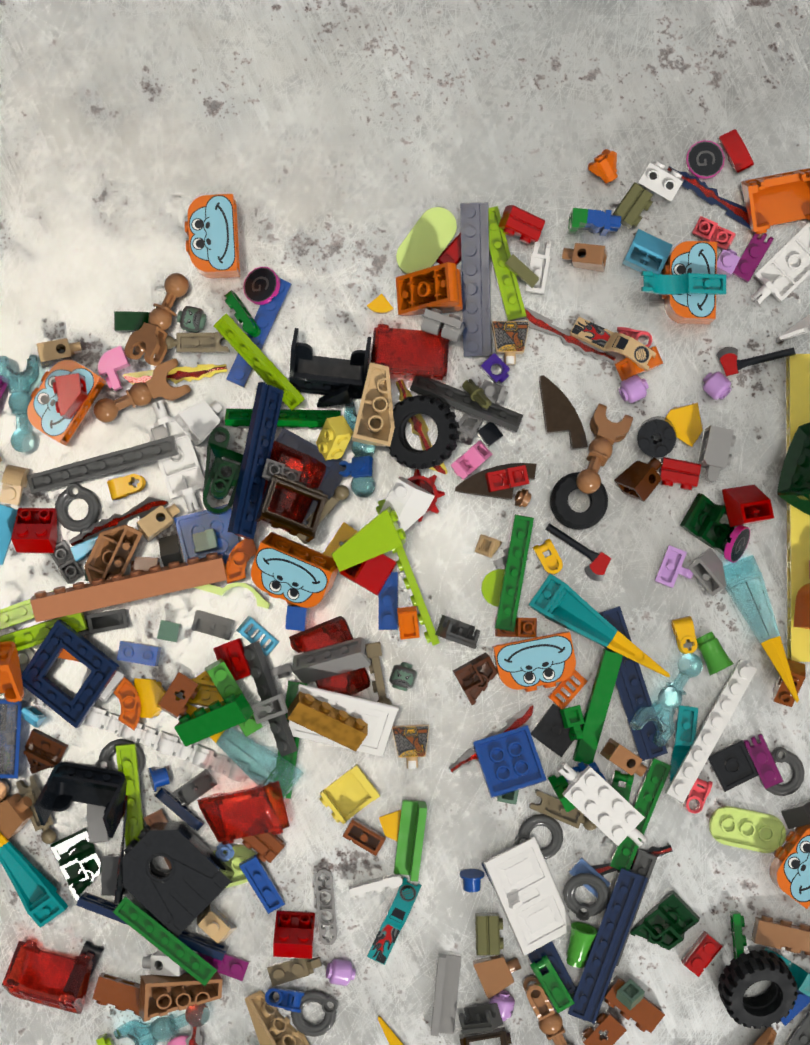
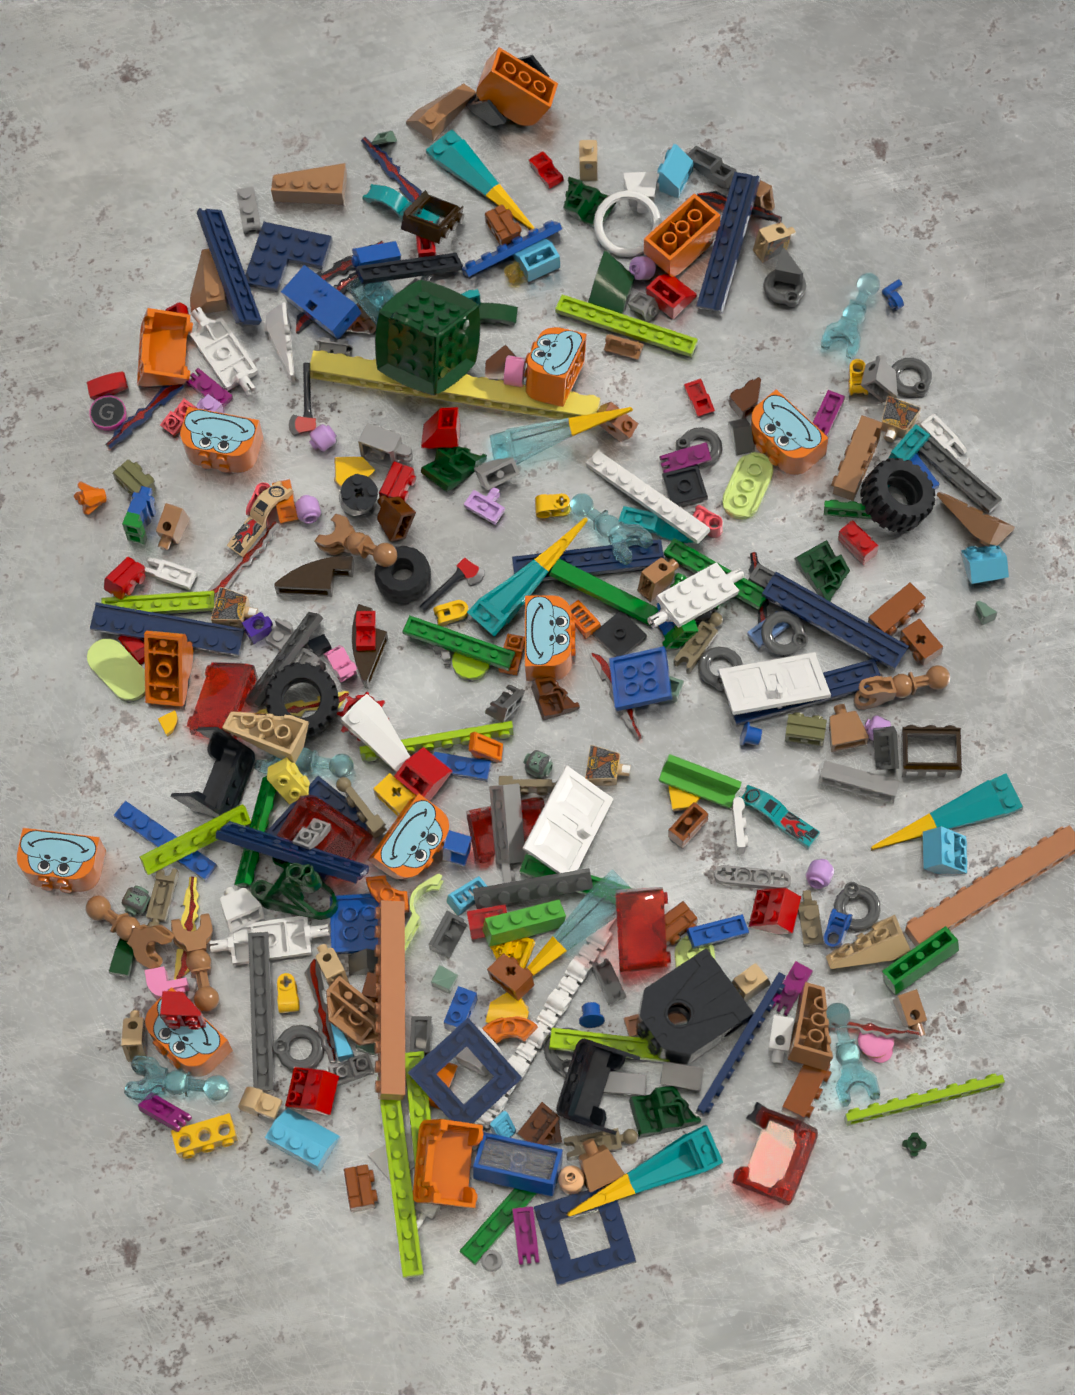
camera: 75 degrees left, 20 degrees down
green plate [113,897,217,986] -> none
black sword [114,795,127,904] -> none
dark blue beam [155,788,204,831] -> none
green brick [174,693,254,747] -> none
sand green panel [192,528,219,553] -> none
medium blue plate [215,842,235,862] -> none
green plate [225,290,261,337] -> none
black tile [243,267,280,305] -> none
light grey slope [251,694,288,724] -> none
dark brown window [255,474,328,542] -> none
pearl gold brick [287,691,368,751] -> none
black piece [317,384,354,408] -> none
light yellow panel [319,764,380,824] -> none
lime slope [332,506,406,572] -> none
blue plate [339,456,373,478] -> none
light grey plate [421,308,465,342] -> none
olive axle [462,379,492,409] -> none
tan slope [474,534,502,558] -> none
olive piece [505,254,540,288] -> none
medium nougat plate [515,488,531,507] -> none
green plate [530,955,575,1013] -> none
green plate [560,705,585,741] -> none
bright green plant [566,922,598,968] -> none
sand green slope [616,979,645,1010] -> none
medium azure slope [622,229,673,274] -> none
white brick [638,160,684,201] -> none
teal piece [641,271,726,295] -> none
bright green plant [696,632,734,676] -> none
tile [724,525,750,563] -> none

